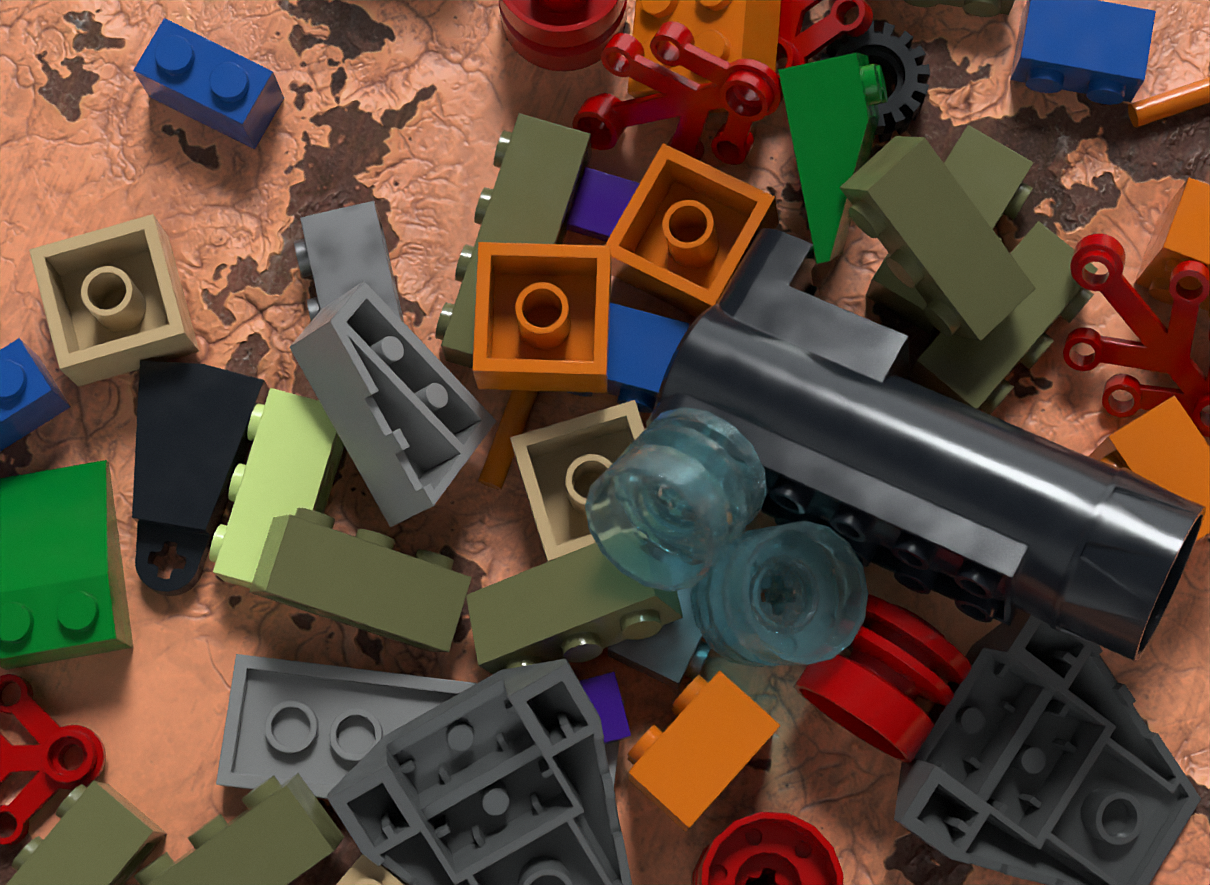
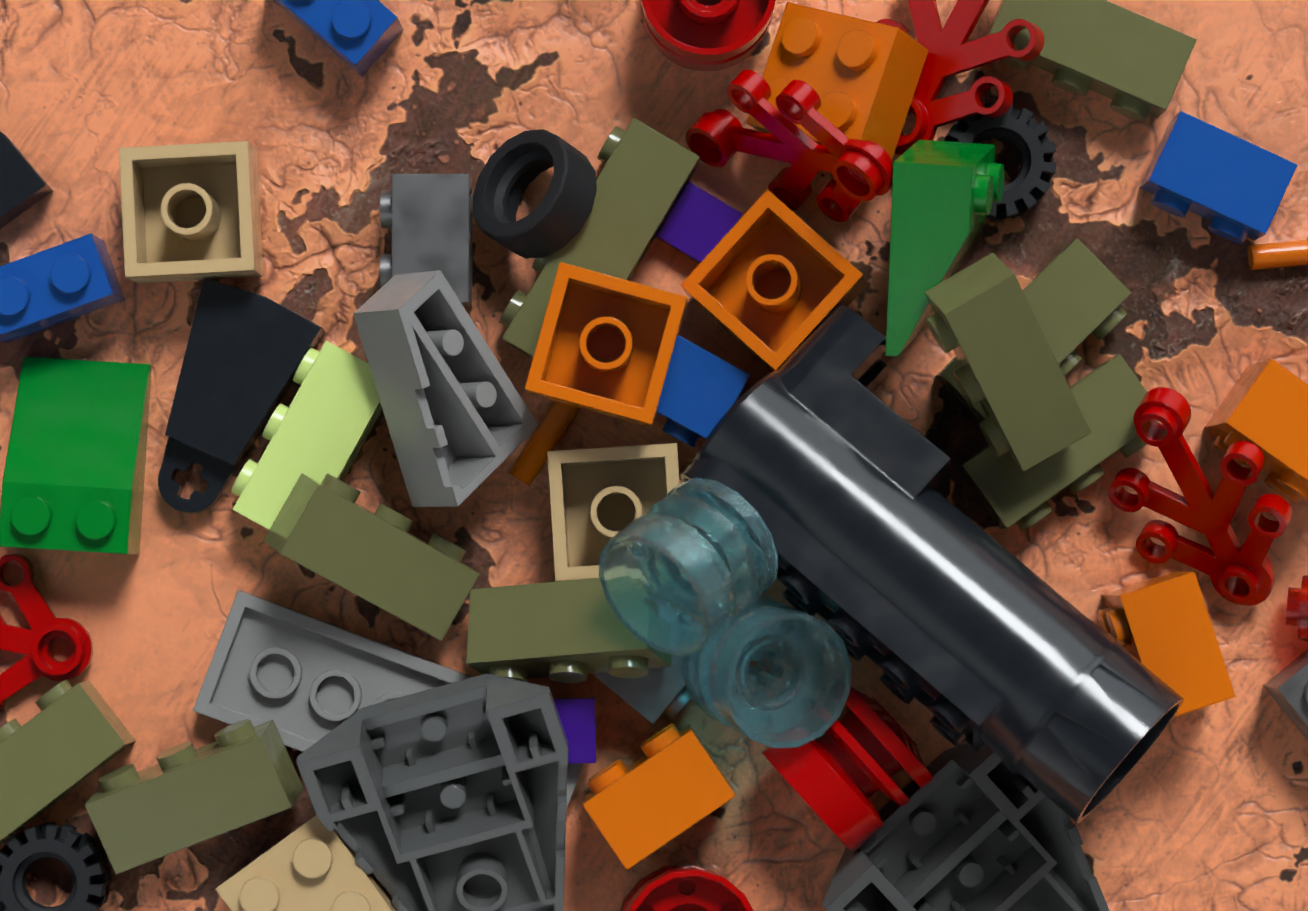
camera: 10 degrees right, 10 degrees up
none -> black tyre [473,129,597,259]

